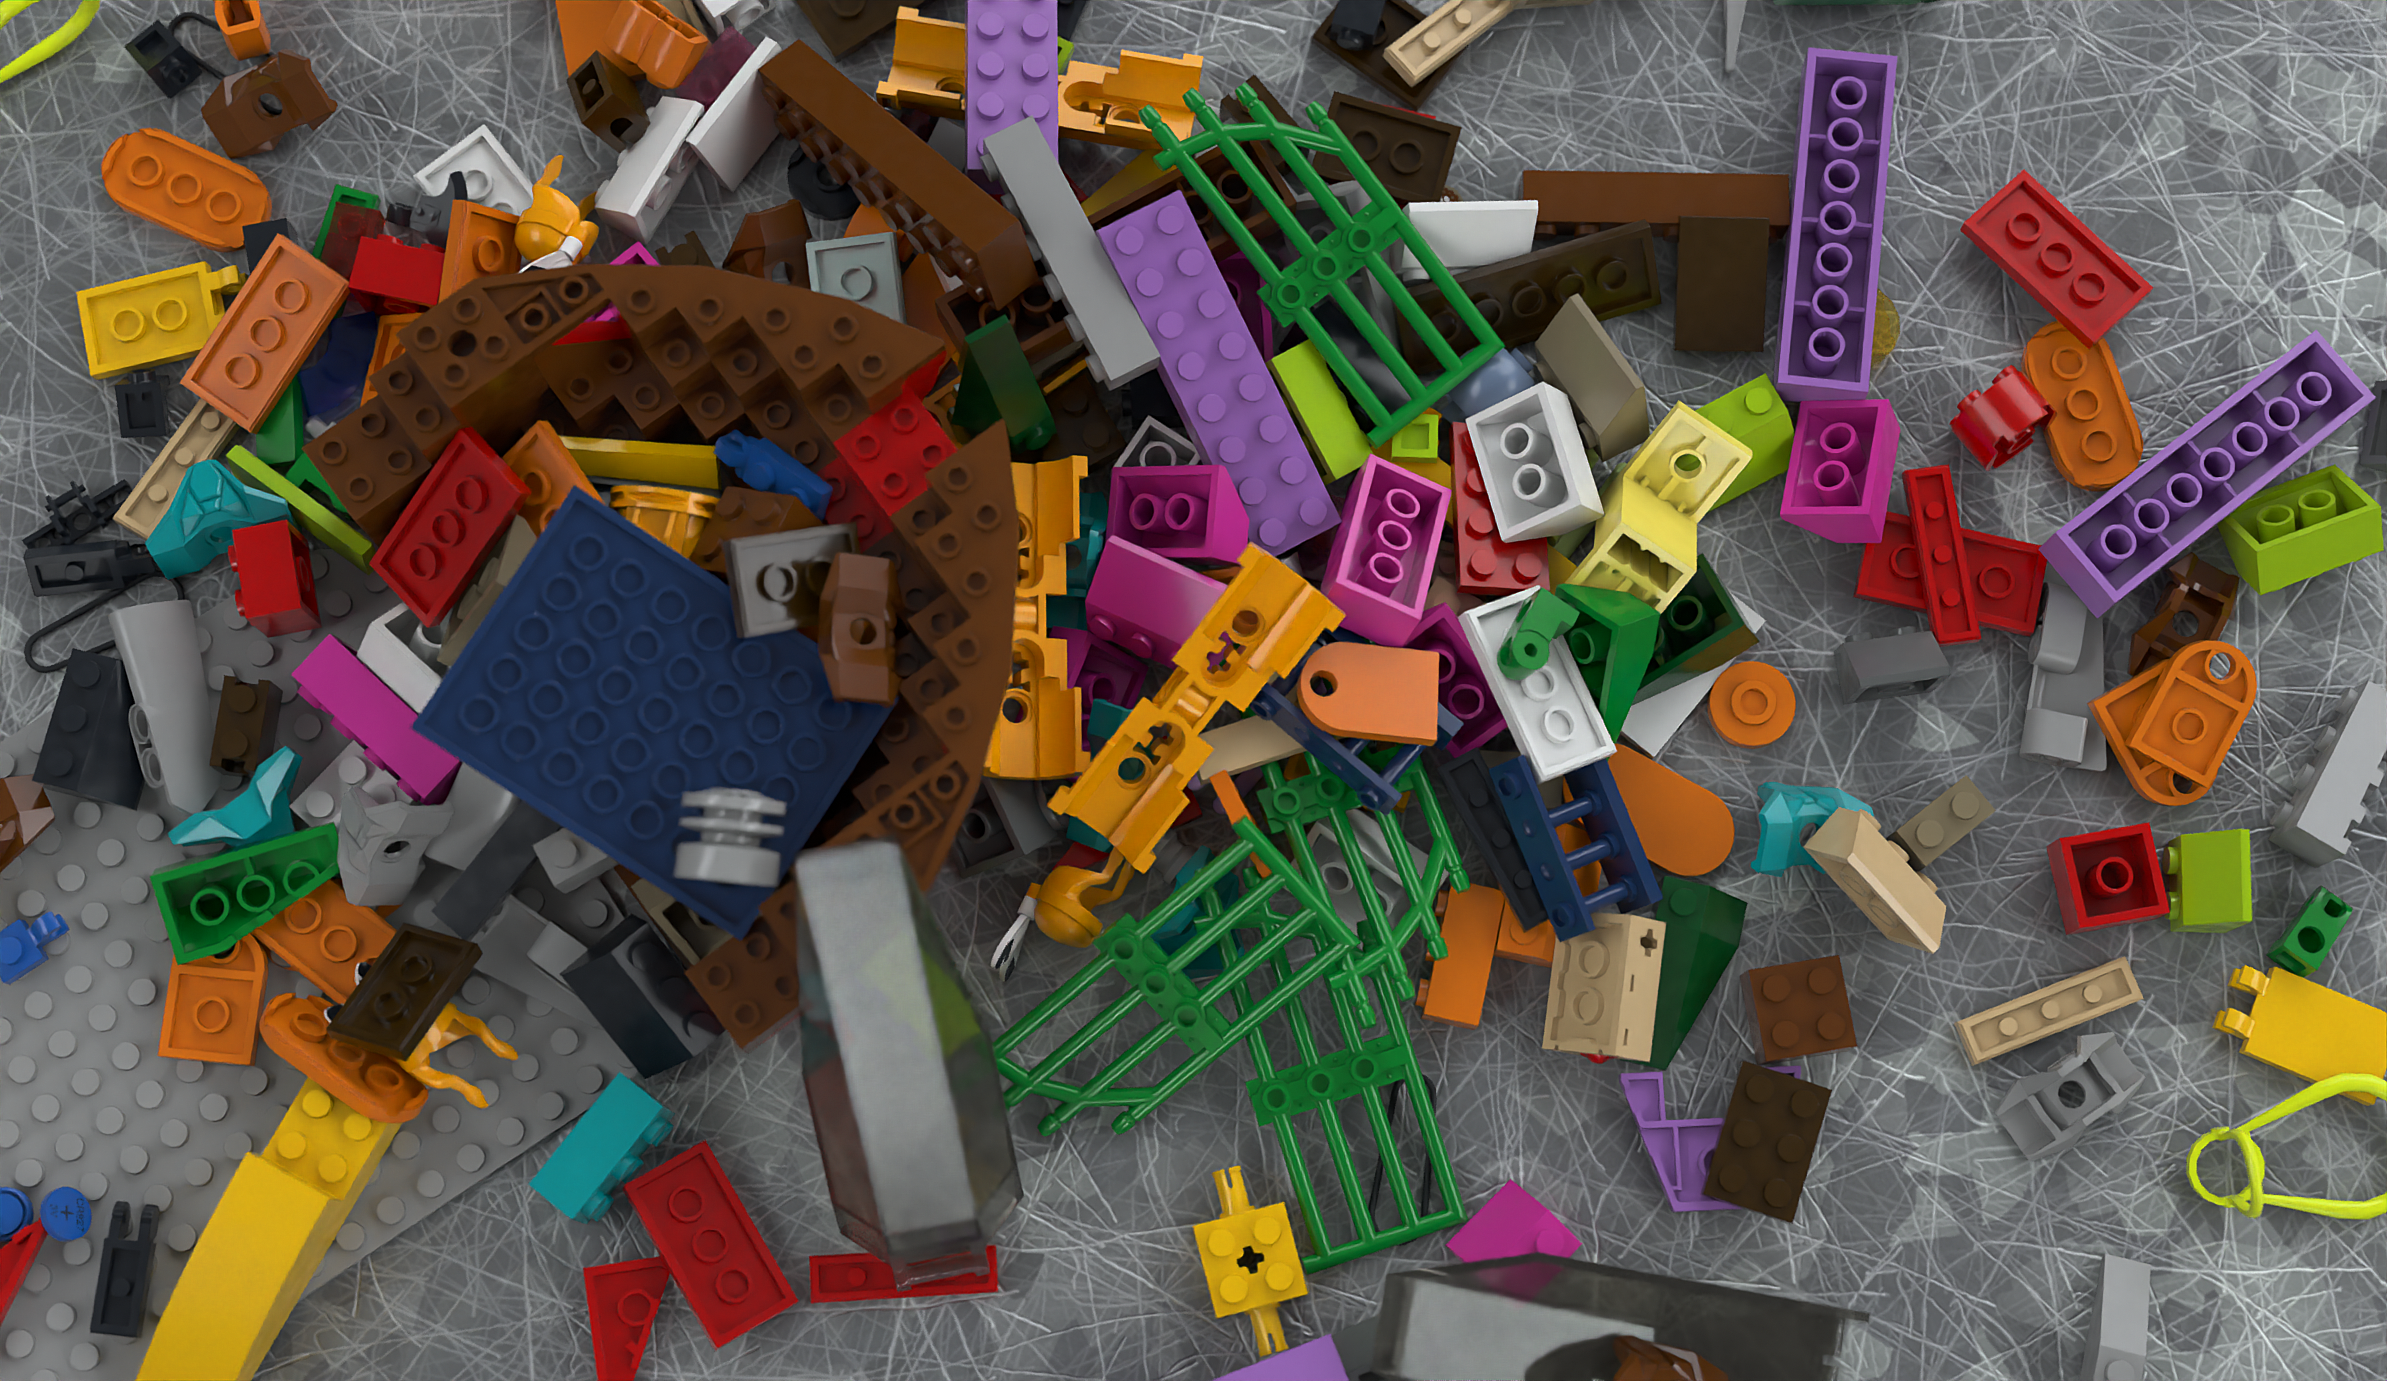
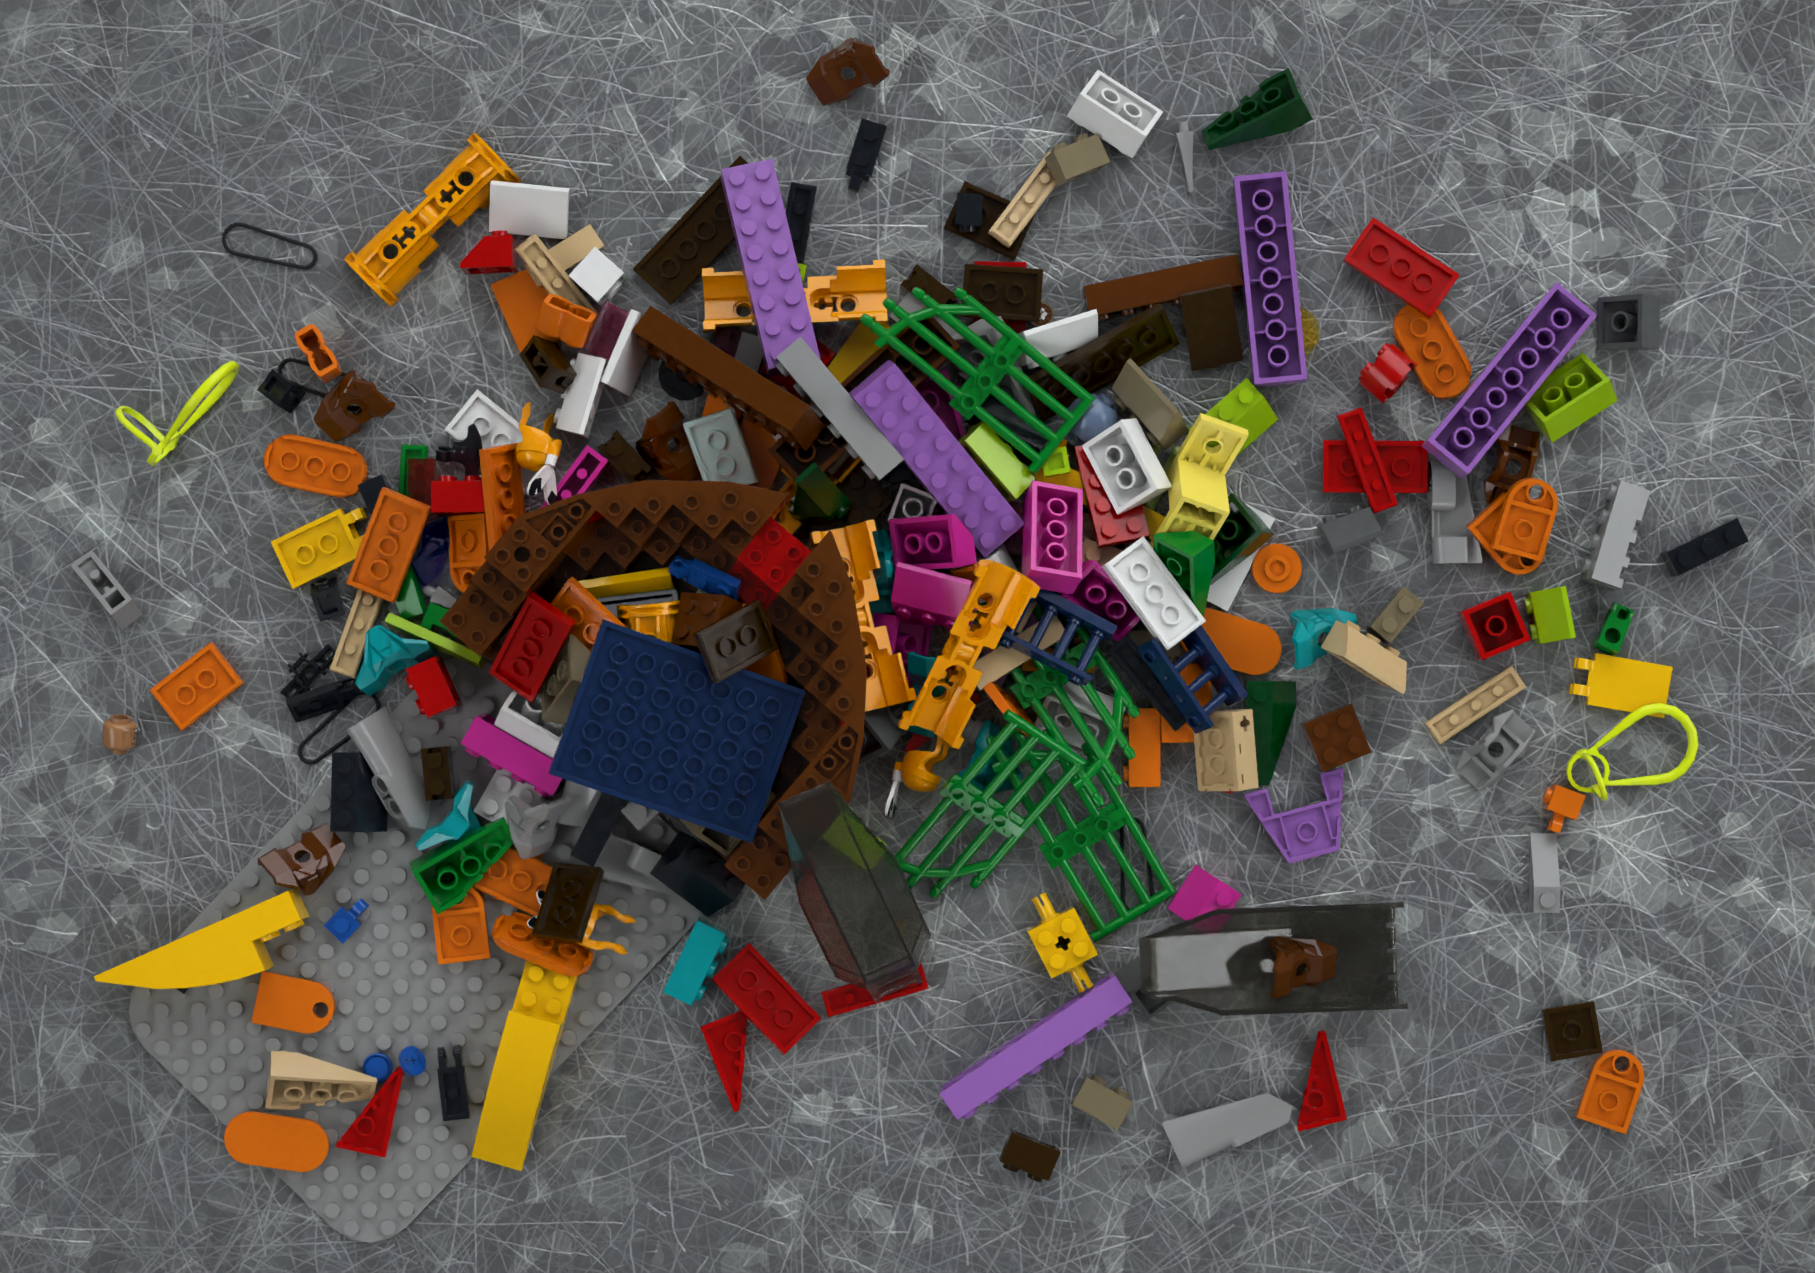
camera: 10 degrees left, 10 degrees up
light grey wheel [674,788,786,887] -> none
reddish brown piece [818,553,903,708] -> none
orange tile [1297,642,1439,746] -> none
green leg [1497,587,1580,680] -> none
dark brown plate [1700,1060,1832,1224] -> none
dark pink slope [1780,399,1901,543] -> none
none -> orange brick [1542,784,1586,834]

